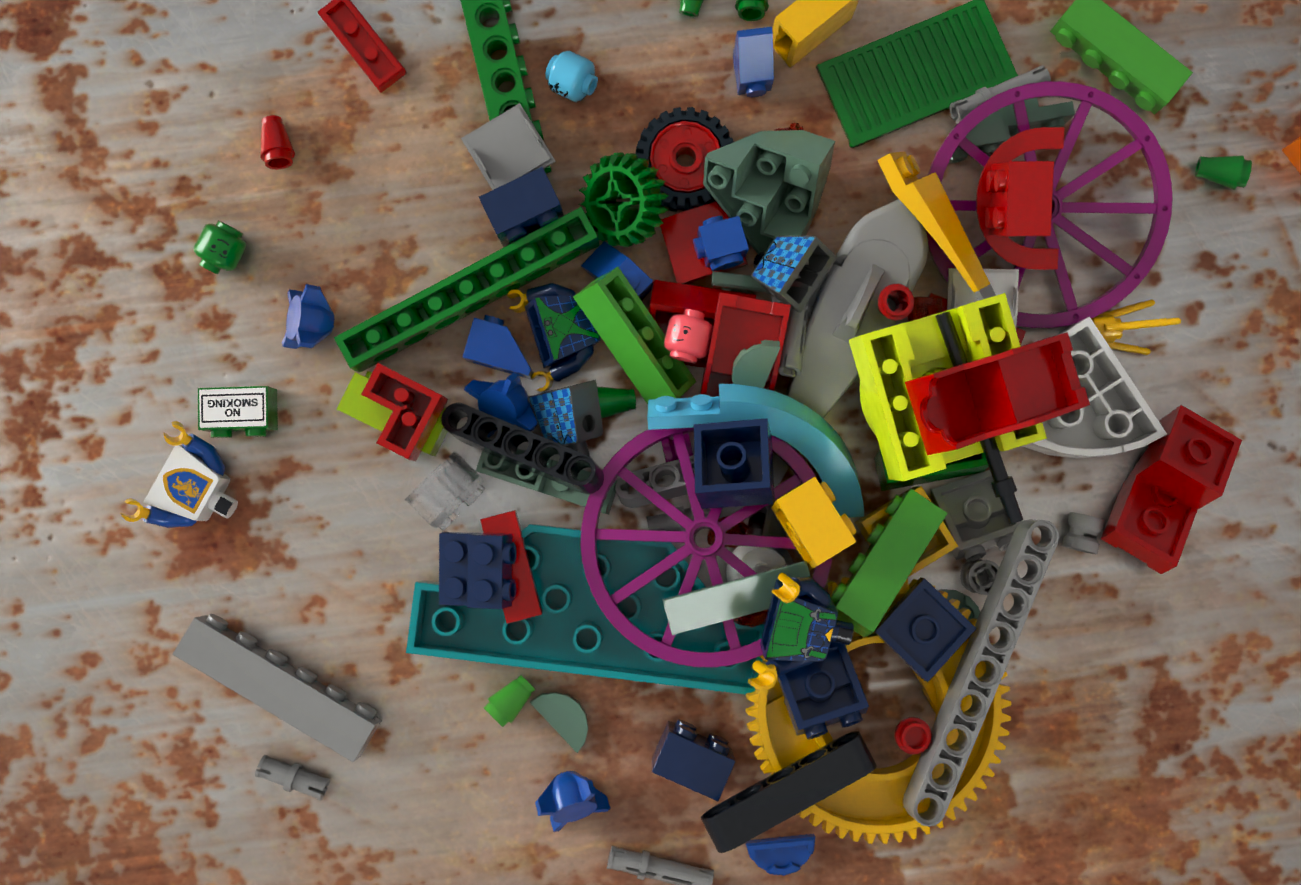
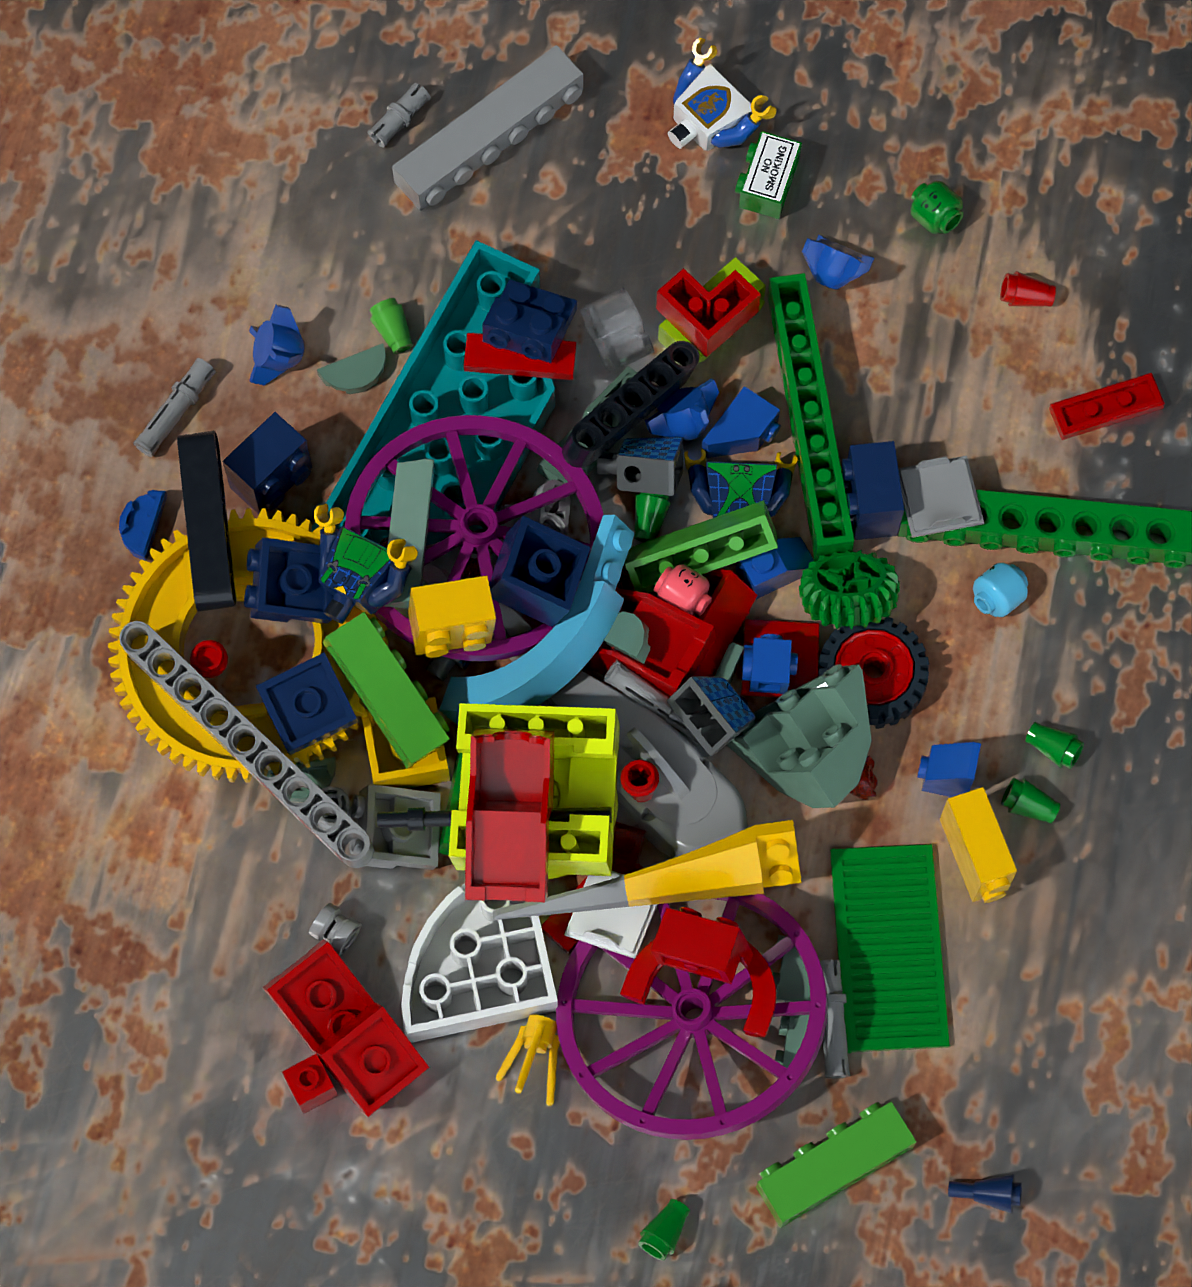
camera: 110 degrees right, 15 degrees down
none -> red brick [282,1053,338,1114]

